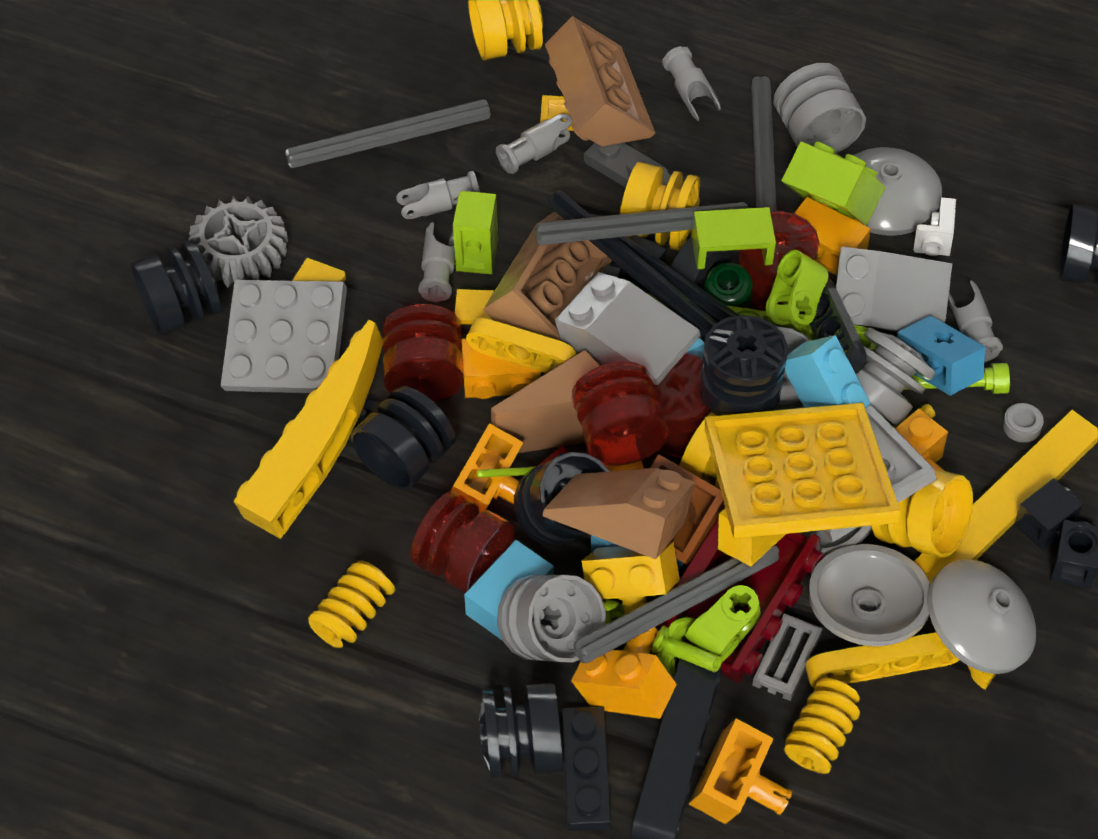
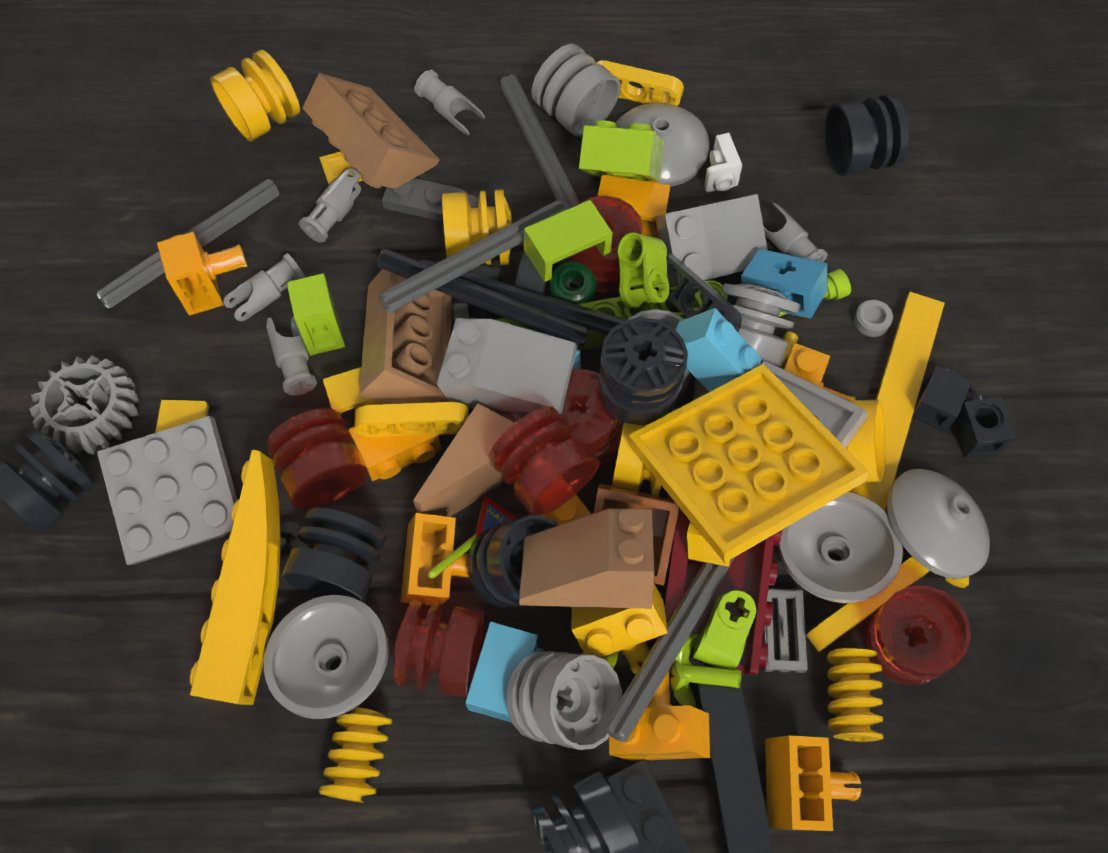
camera: 25 degrees left, 10 degrees up
none -> light orange brick [157,232,248,316]
none -> light grey dish [264,595,389,719]
none -> yellow beam [596,60,684,106]
none -> clear red wheel [865,586,971,685]

